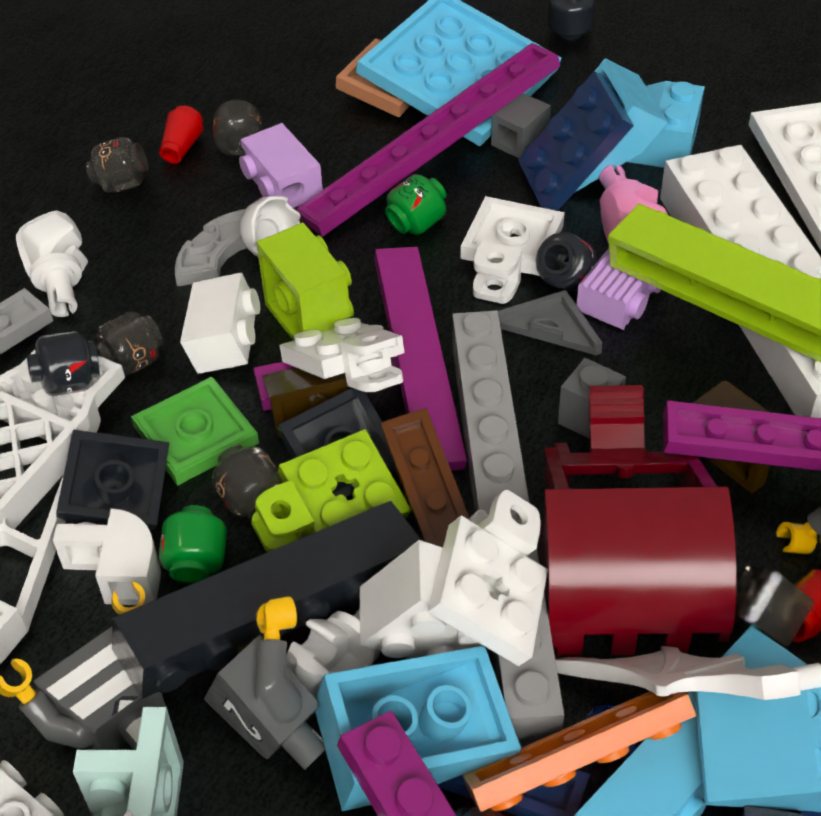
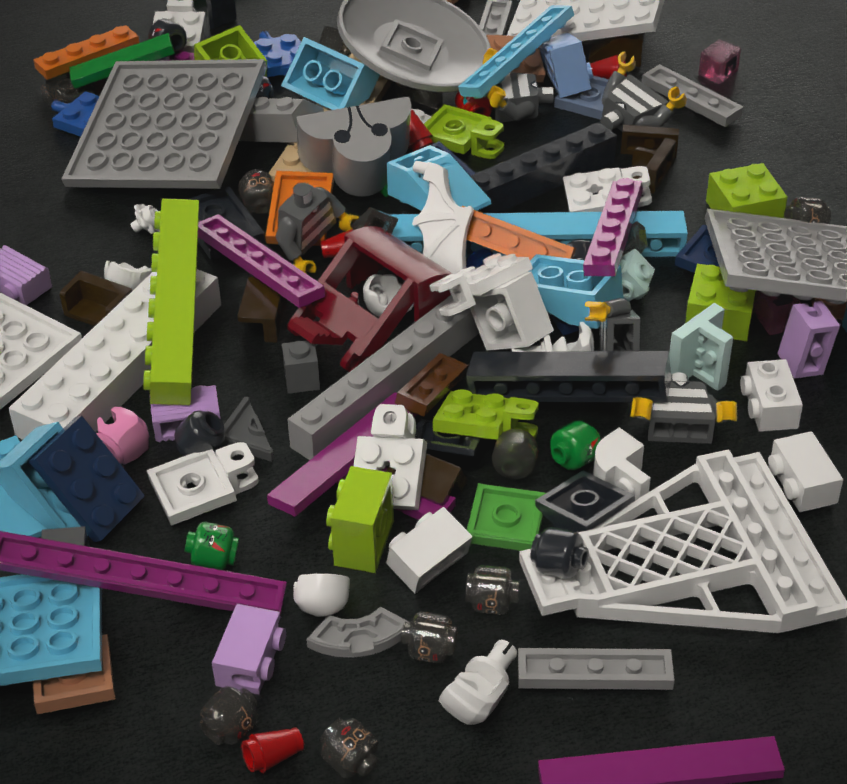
camera: 135 degrees left, 5 degrees down
none -> clear smoke head [401,611,458,664]

